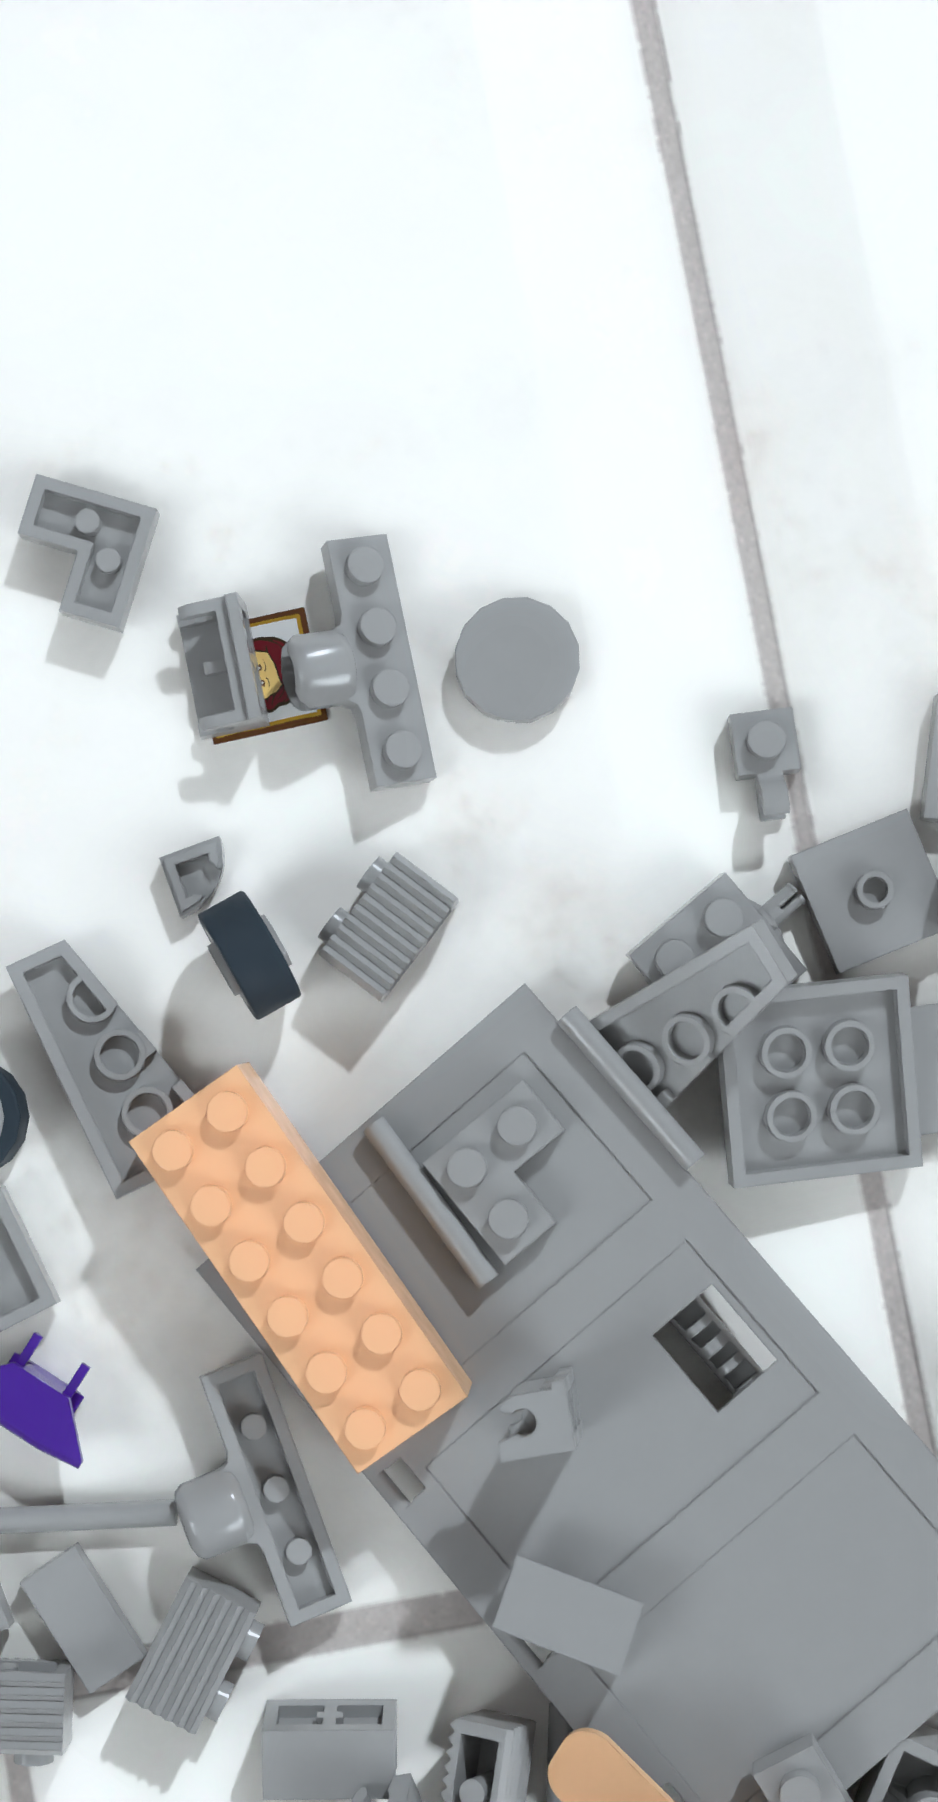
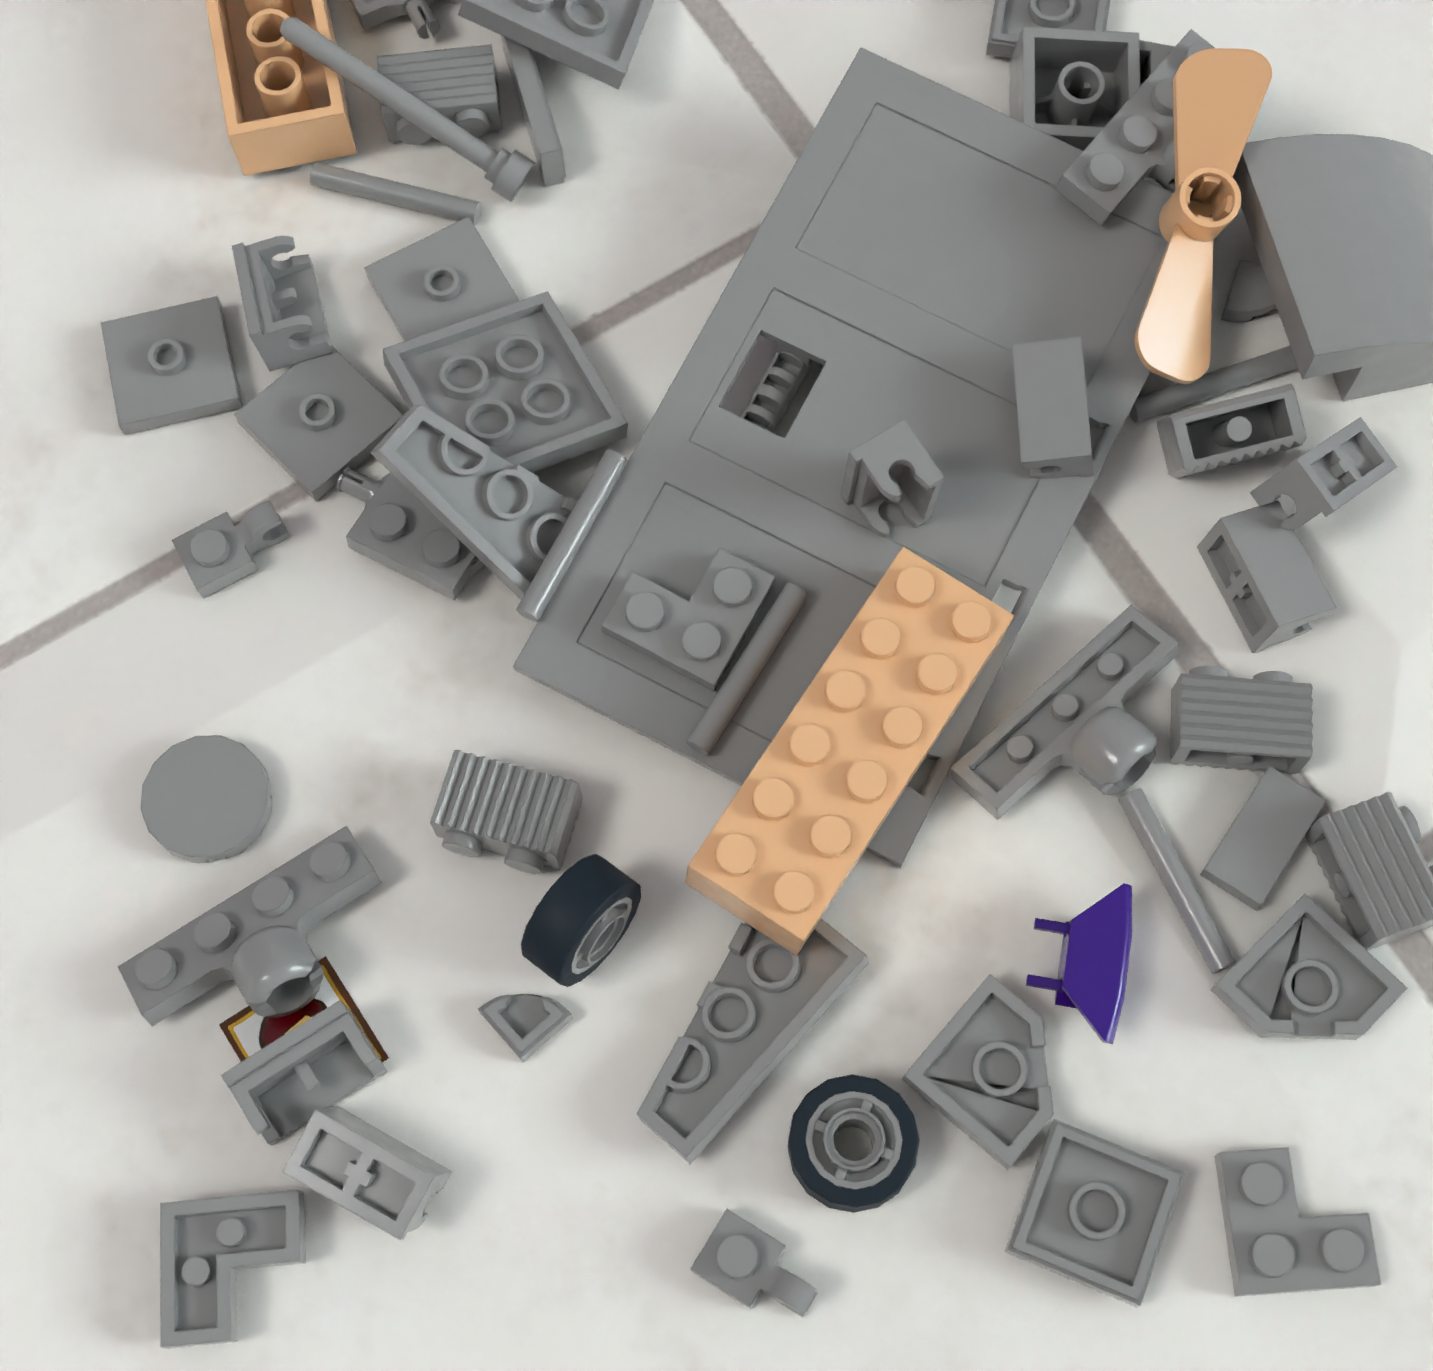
camera: 110 degrees left, 15 degrees down
none -> light grey hinge [282,1106,453,1241]

